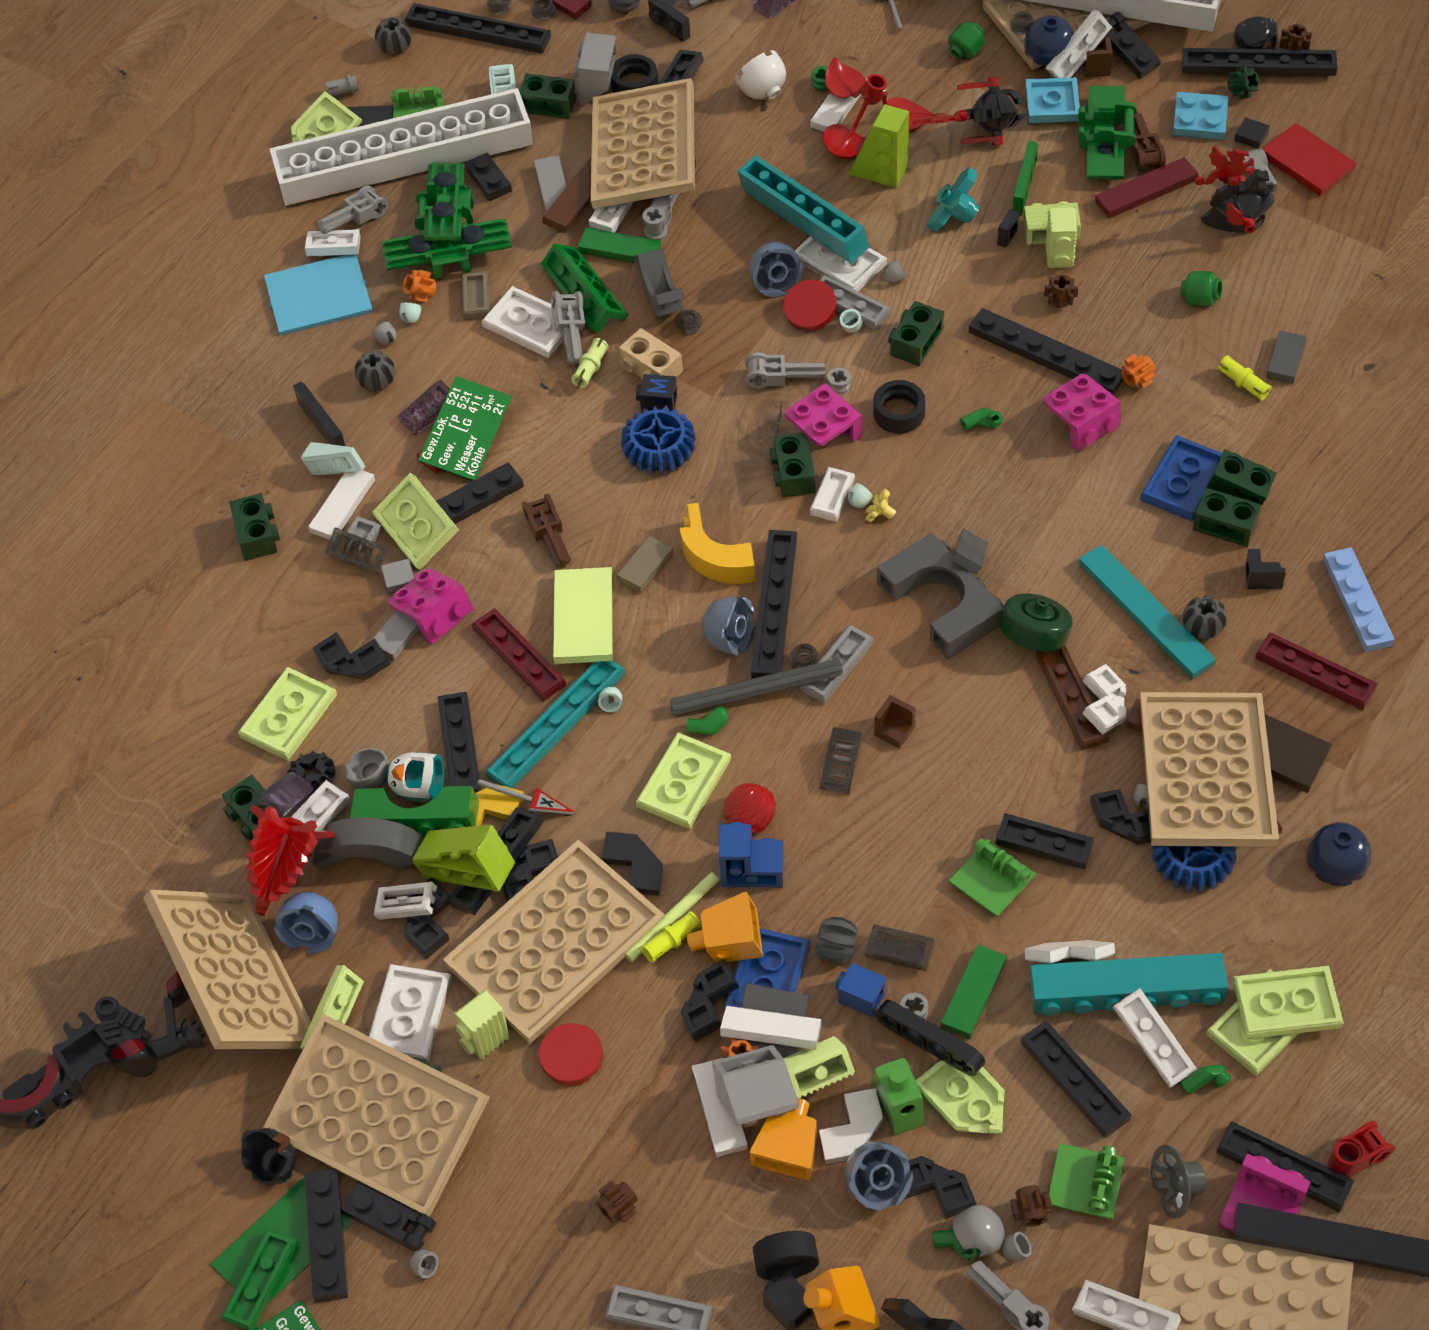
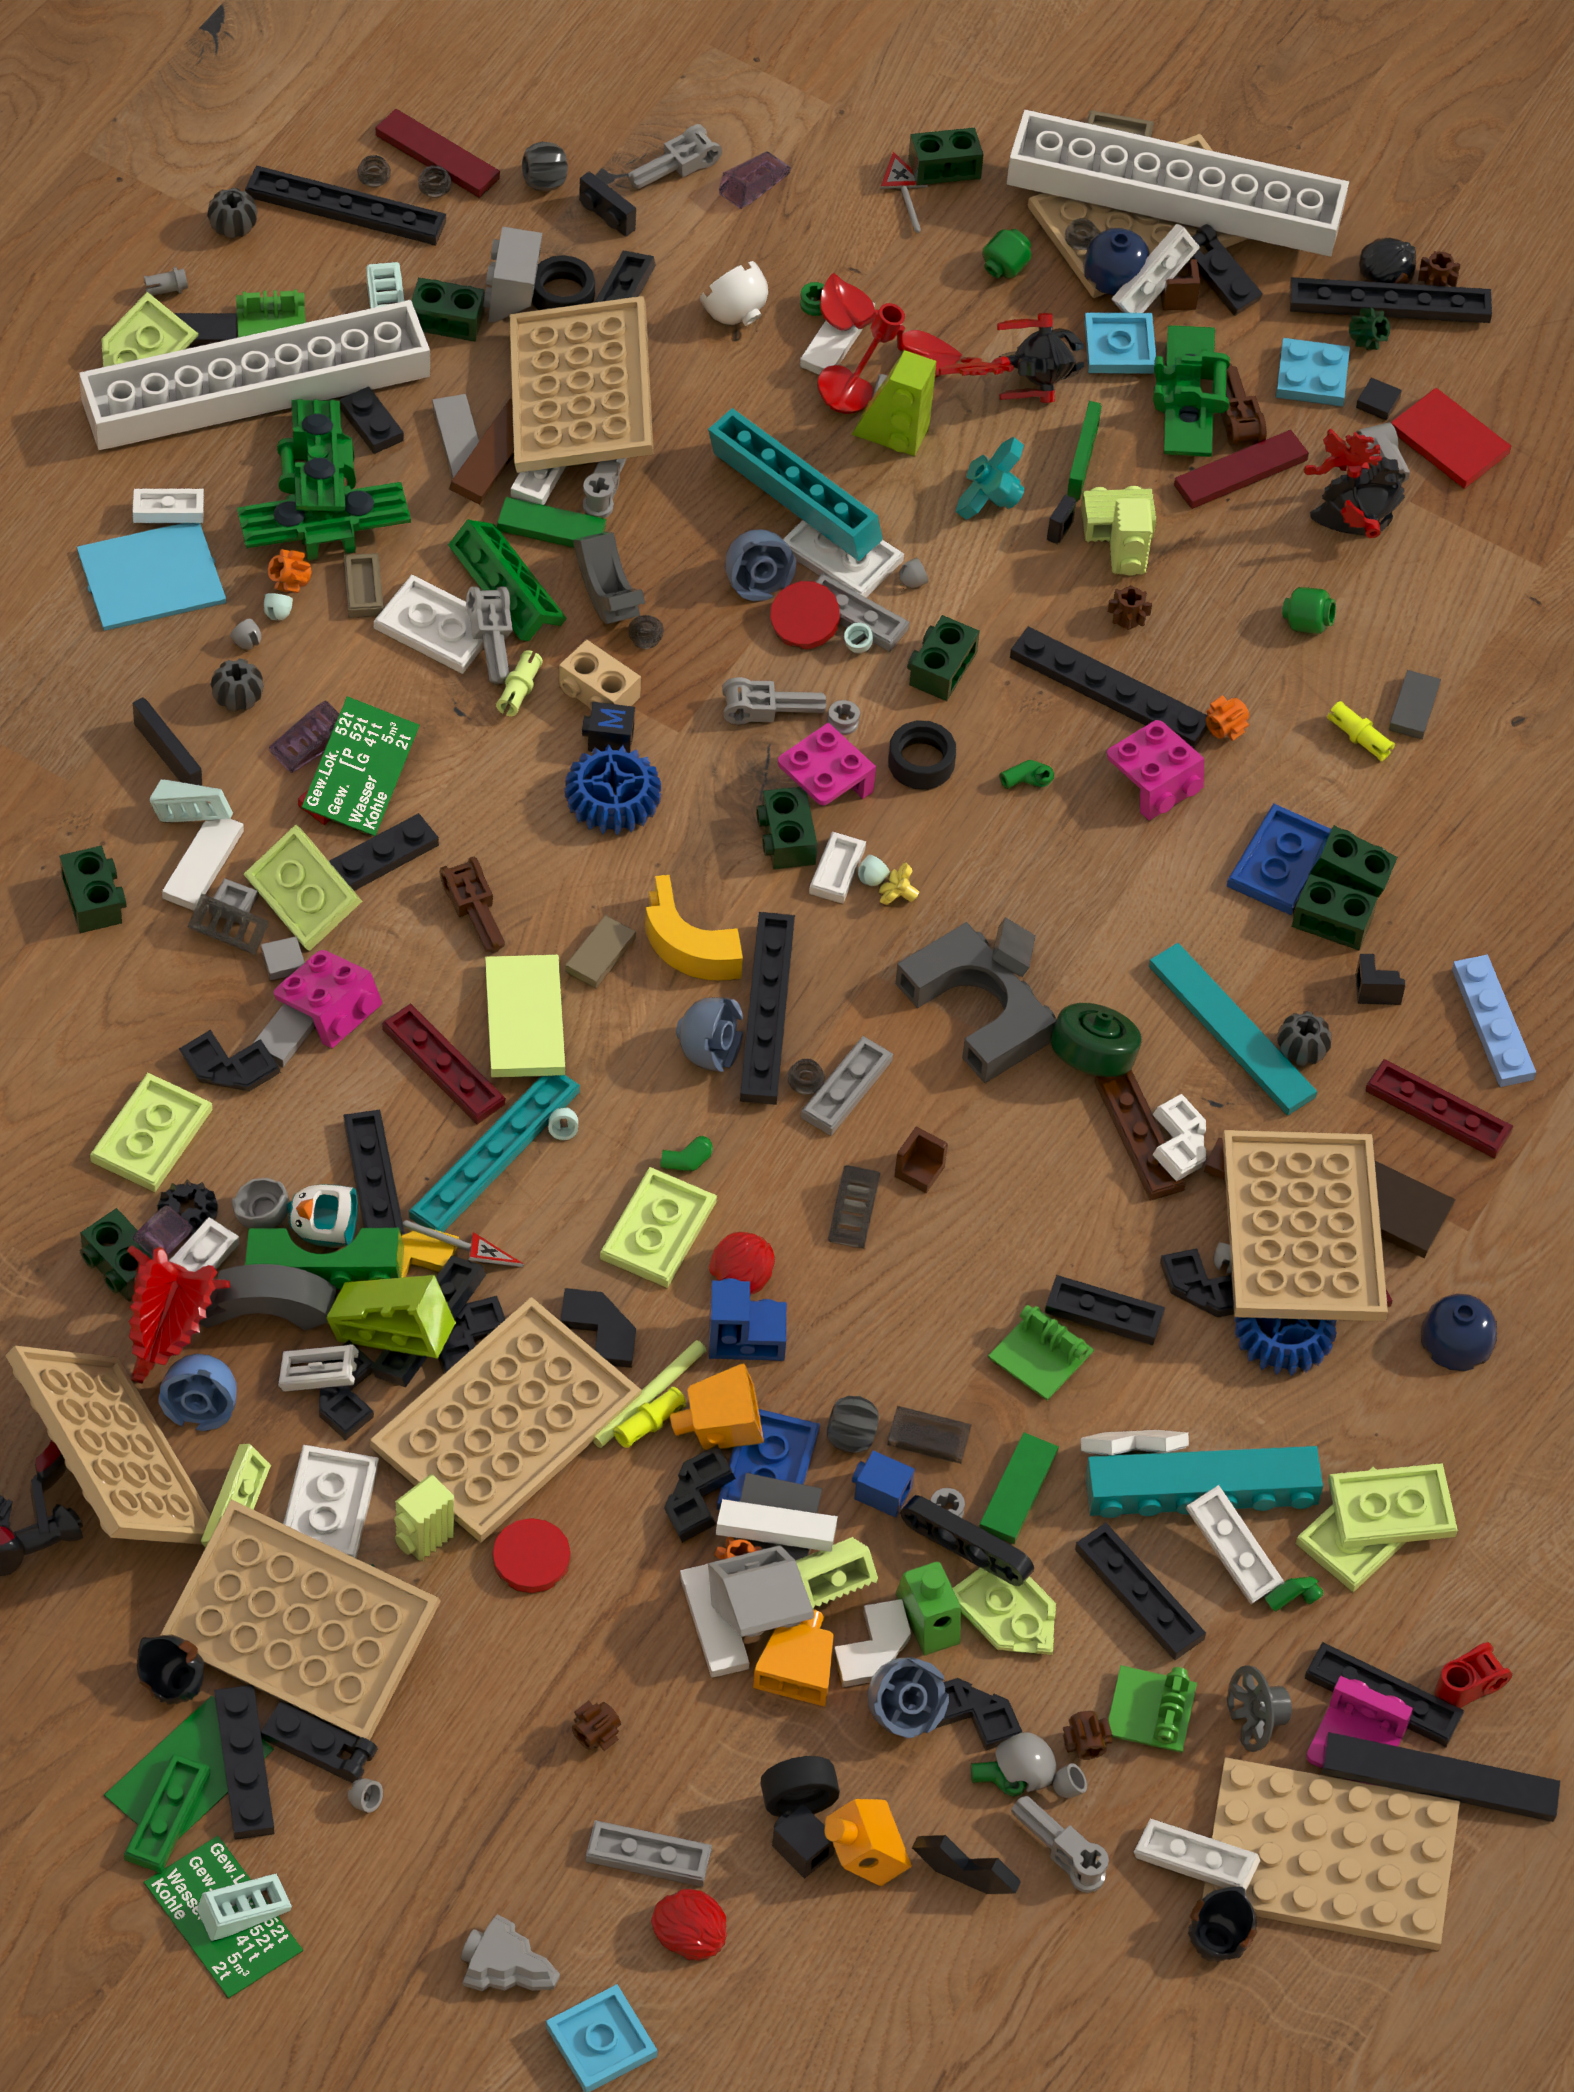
camera: 10 degrees left, 0 degrees up
light grey connector [317,185,389,233] -> none
dark grey axle [669,658,843,715] -> none

